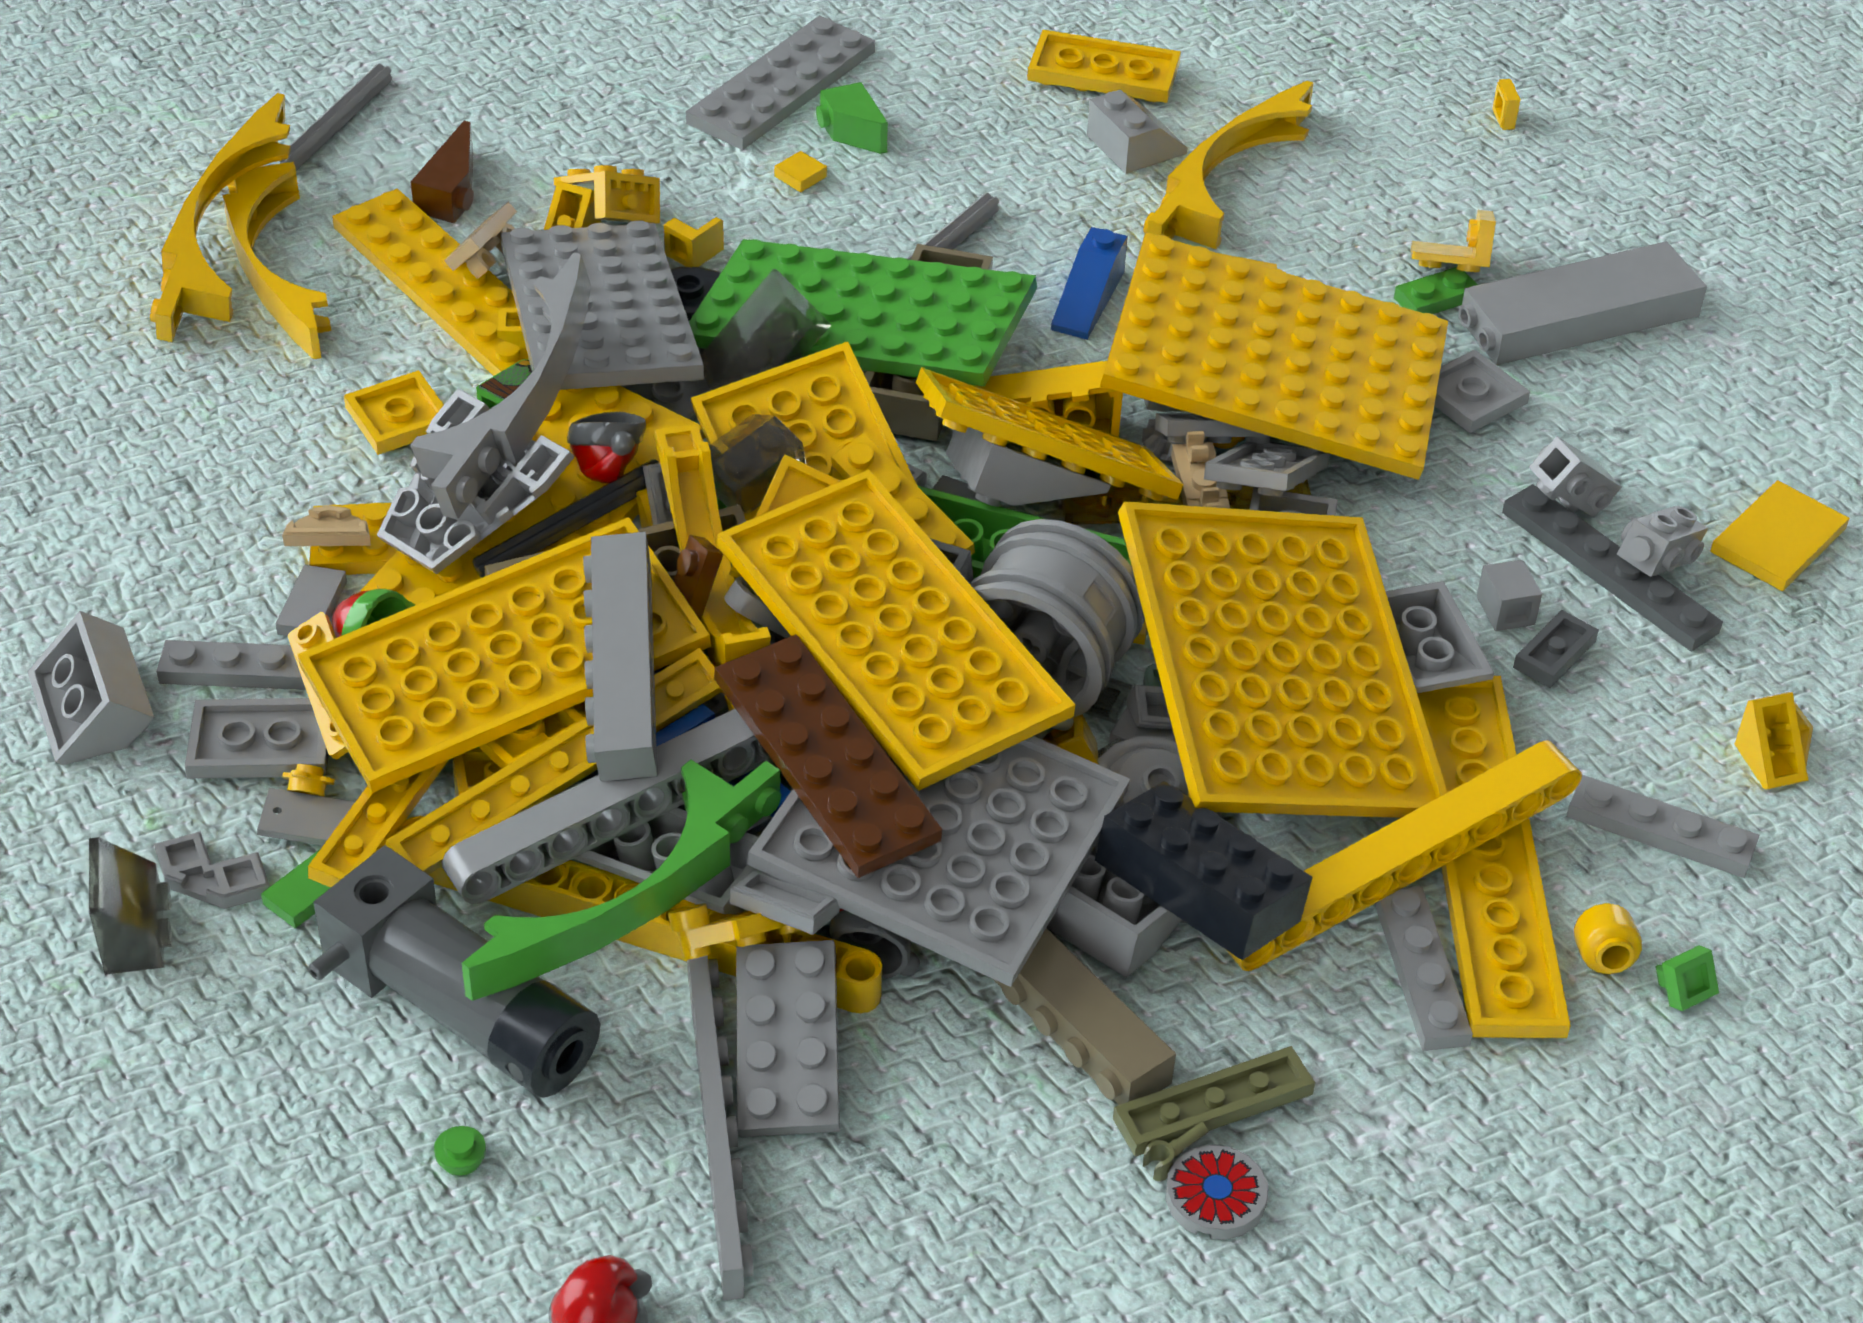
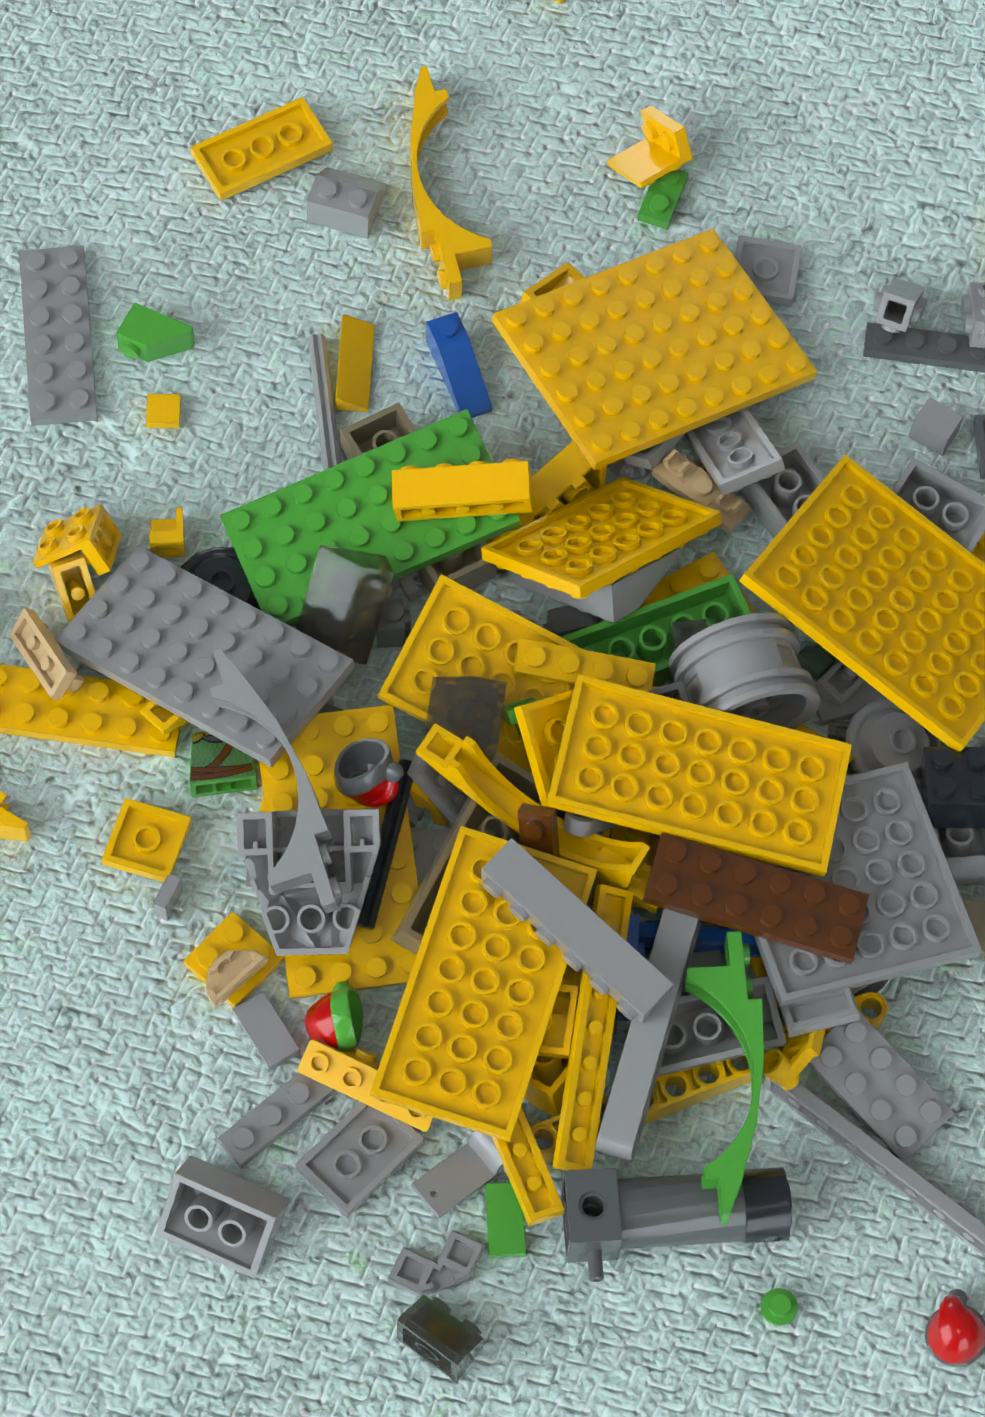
camera: 45 degrees left, 20 degrees up
yellow plate [282,764,335,797] -> none
light grey brick [1459,241,1707,365] -> none
none -> light grey tile [153,874,183,921]
none -> yellow slope [335,315,375,412]
none -> yellow brick [392,458,533,522]

